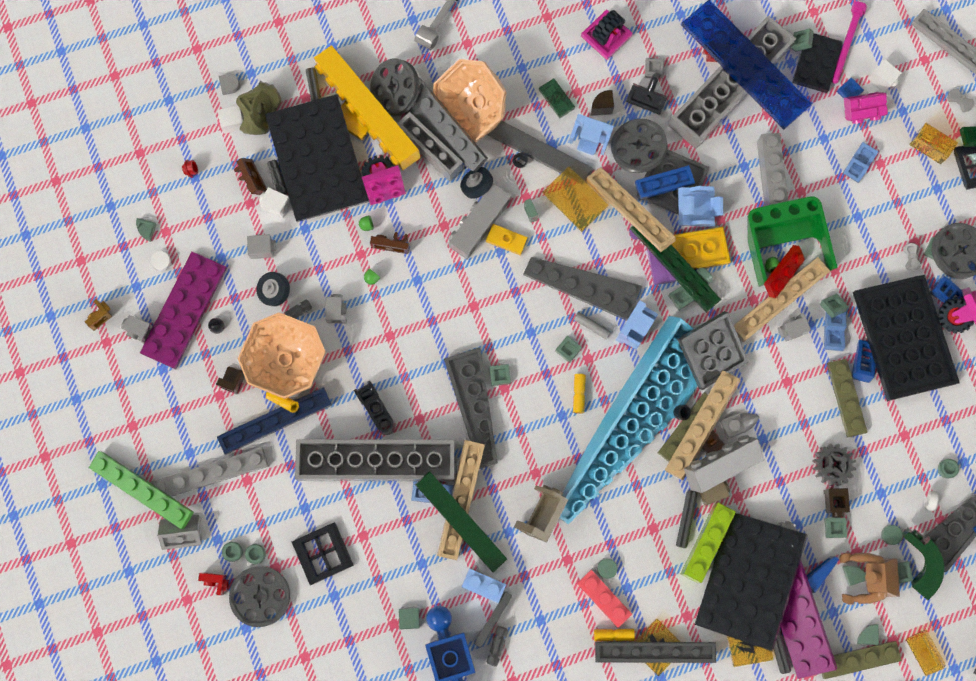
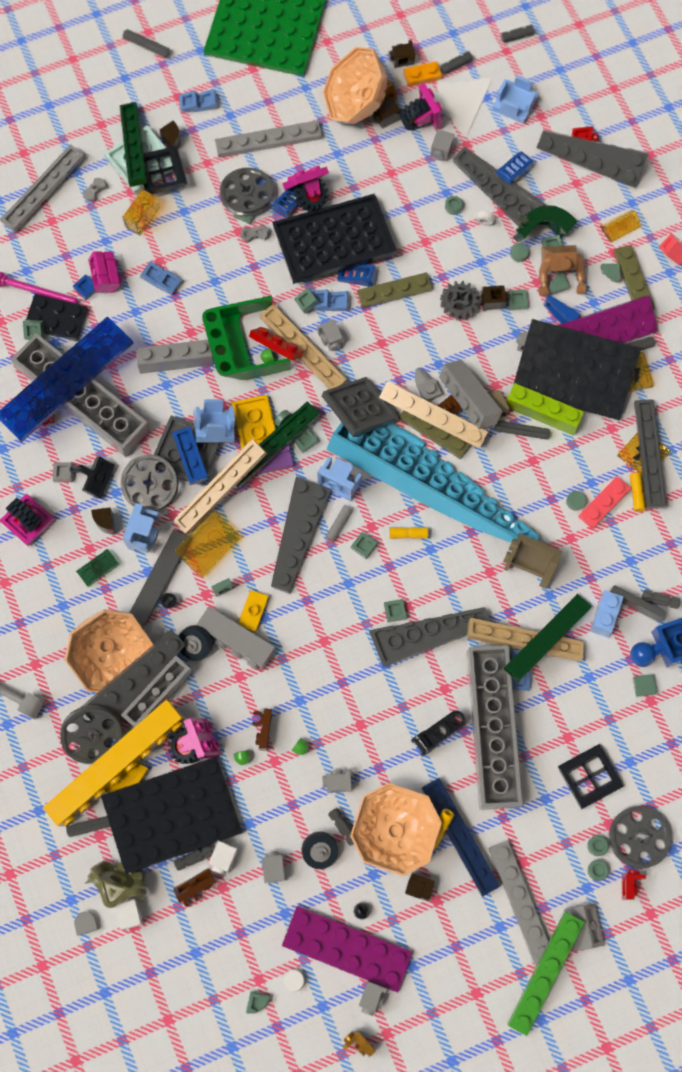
camera: 90 degrees left, 5 degrees down
red plate [182,159,198,178] -> none
black hinge [673,405,691,420] -> none
white brick [868,59,902,93] -> none

